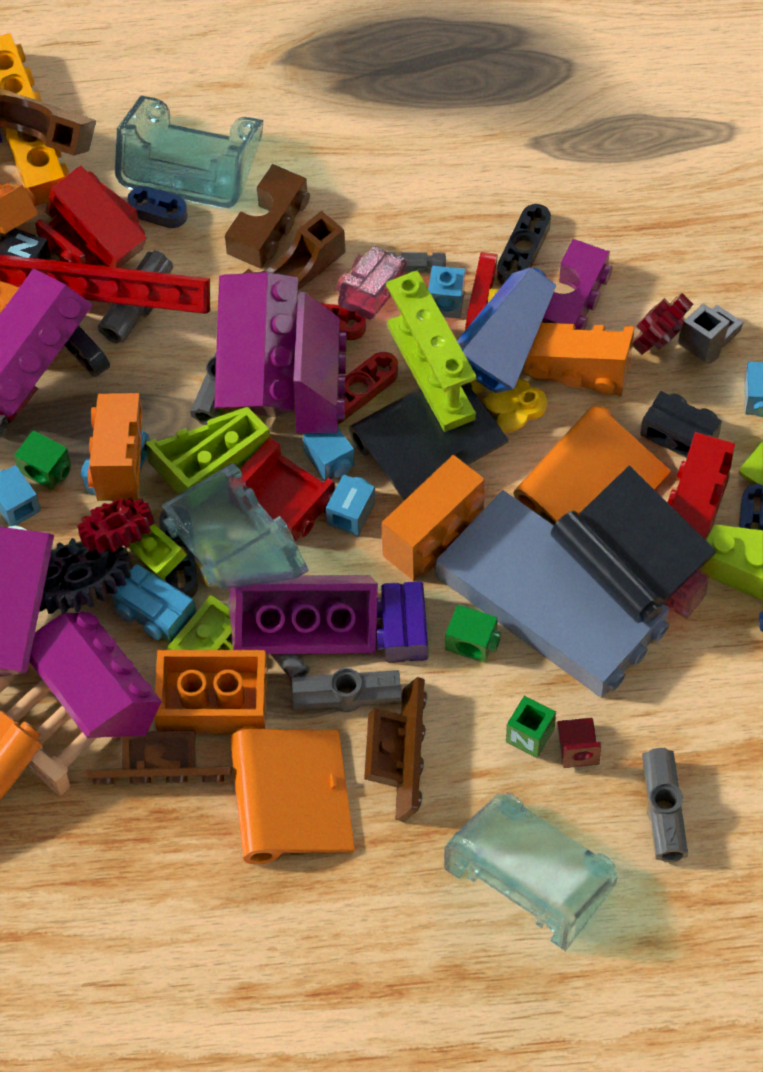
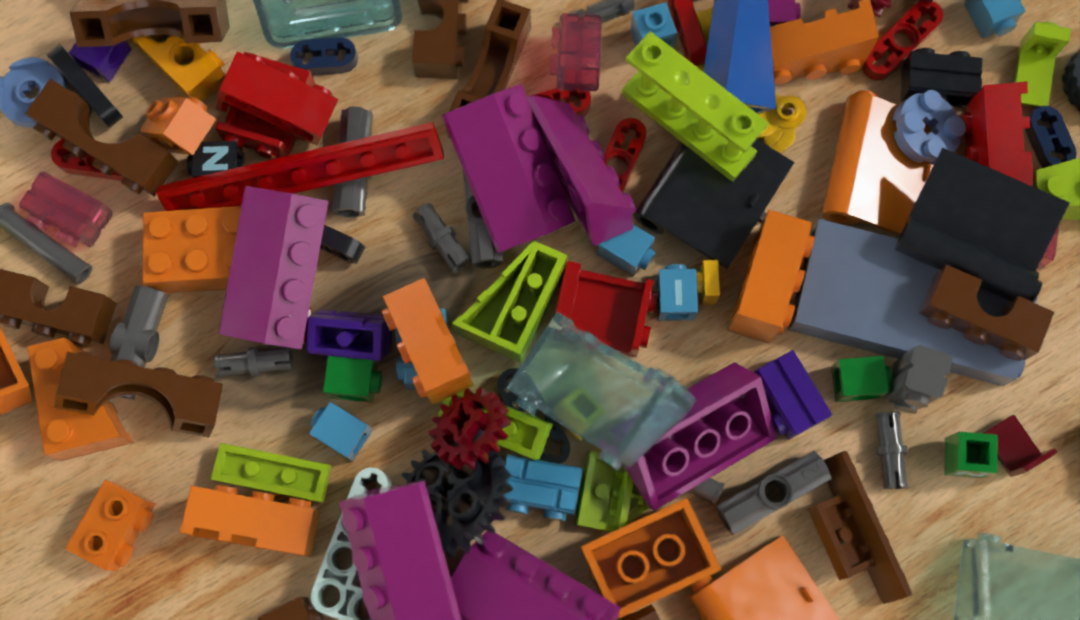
camera: 25 degrees left, 15 degrees up
none -> dark purple brick [307,309,392,361]
none -> dark grey pin [413,203,472,273]
none -> yellow plate [696,260,720,305]
none -> red beam [862,1,943,81]
none -> dark grey pin [876,412,909,490]
none -> dark grey brick [885,345,952,414]
none -> medium blue plate [892,90,966,164]
none -> reddish brown arch [919,264,1055,361]

